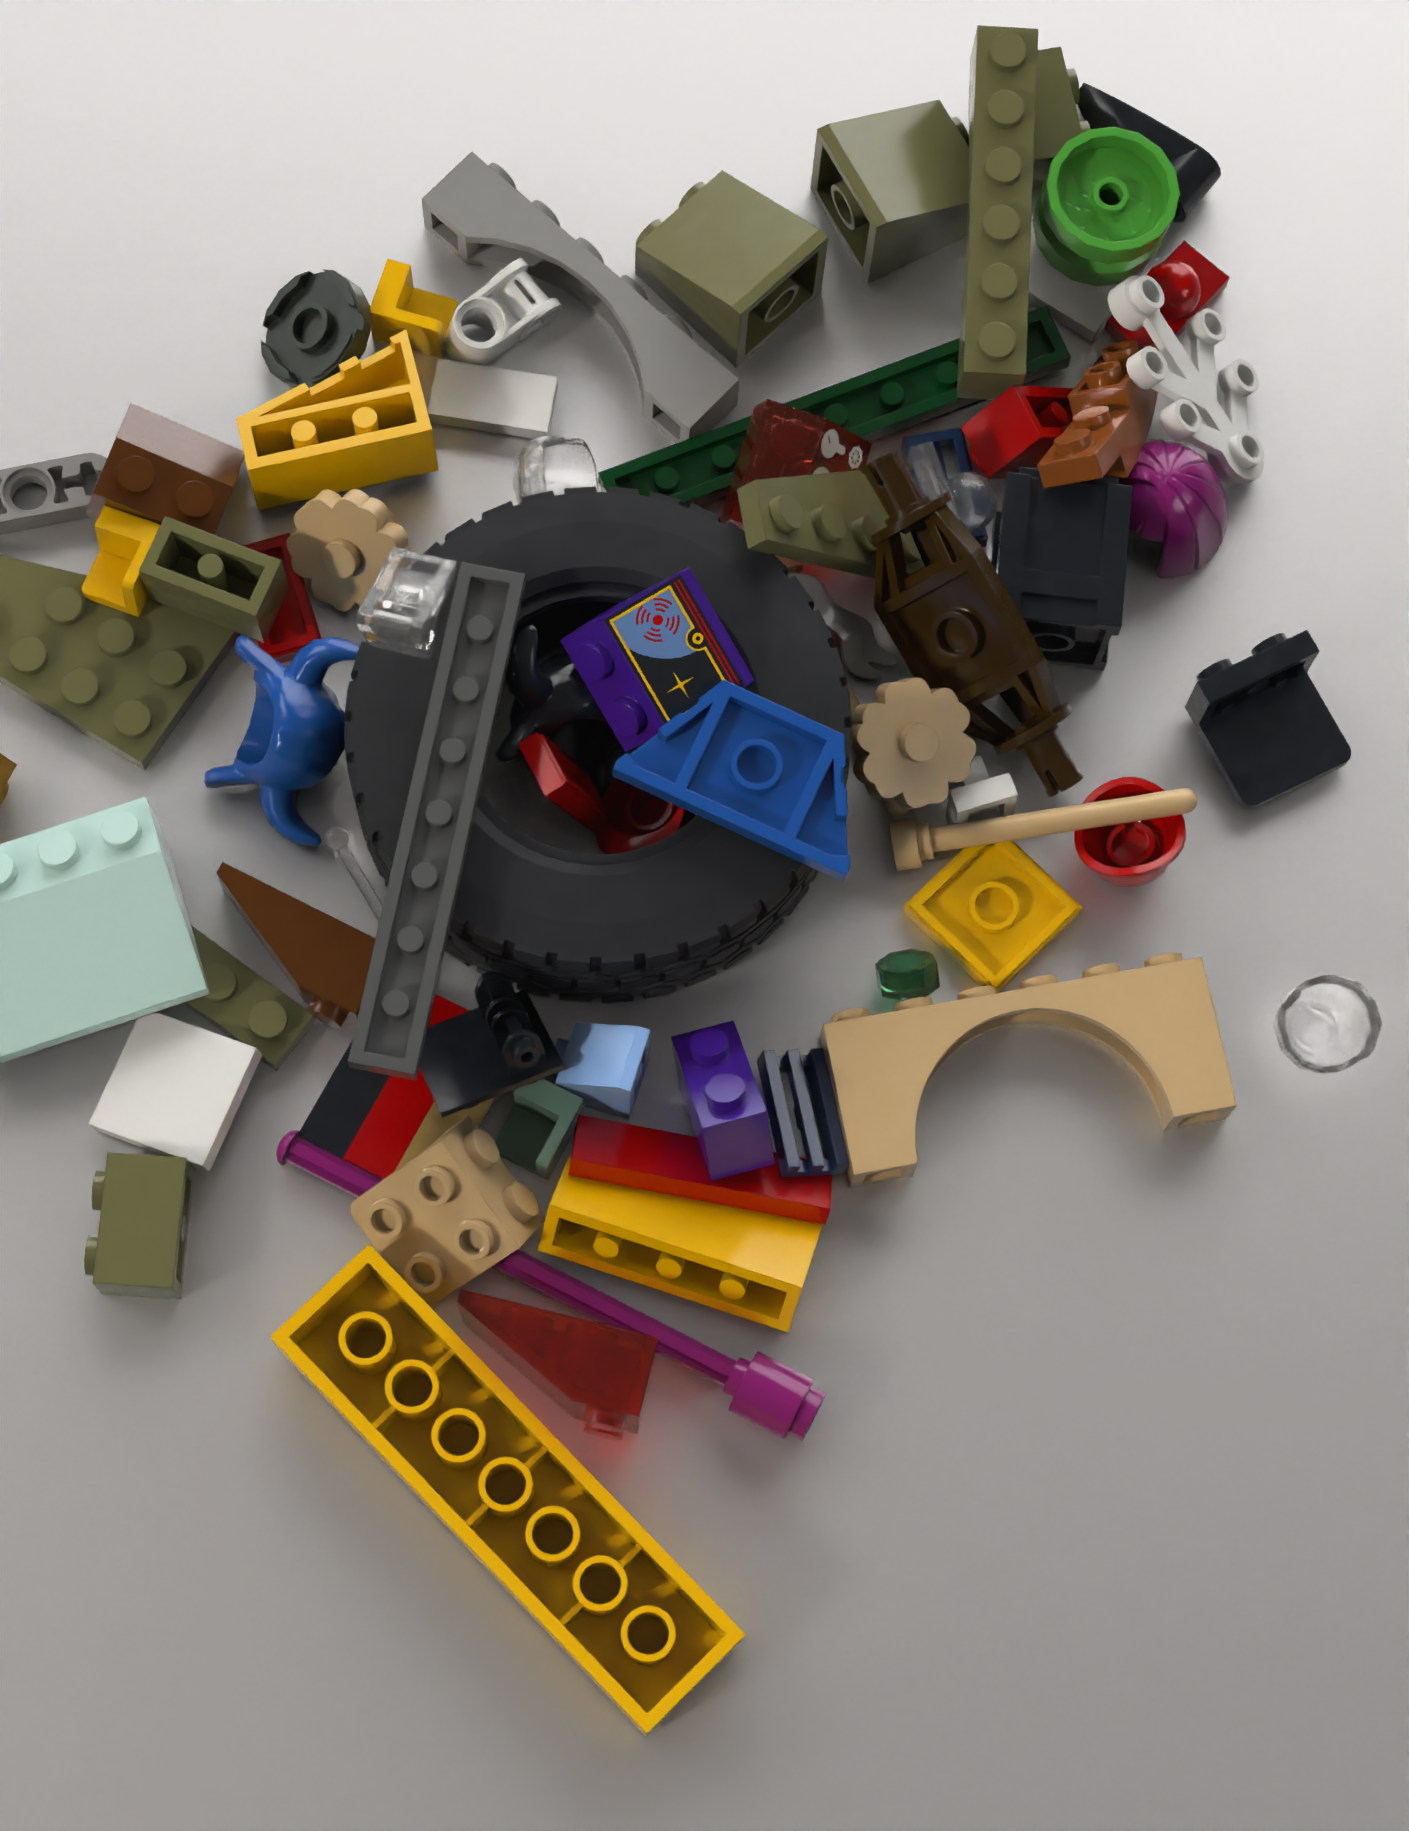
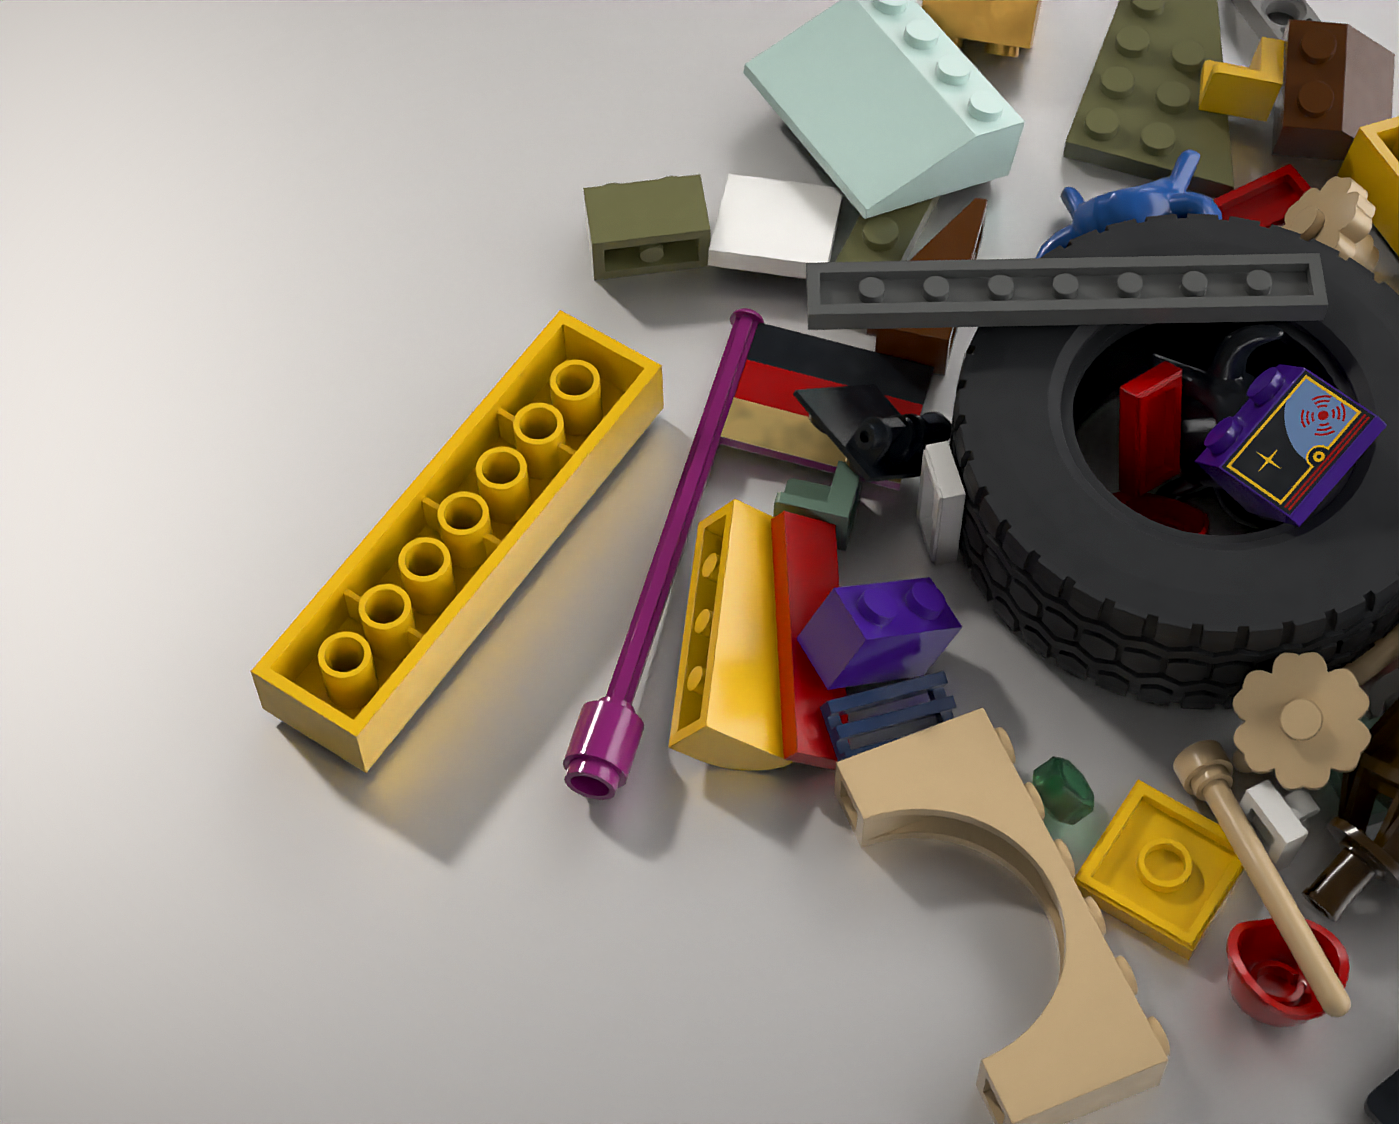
camera: 85 degrees right, 15 degrees down
olive brick [139,516,290,643] -> none
tan bracket [350,1115,545,1307] -> none
clear slope [356,547,456,660] -> none
clear red slope [457,1289,659,1440] -> none
light blue slope [549,1022,651,1120] -> none
blue wing [612,680,850,882] -> none
none -> white tile [916,441,966,566]

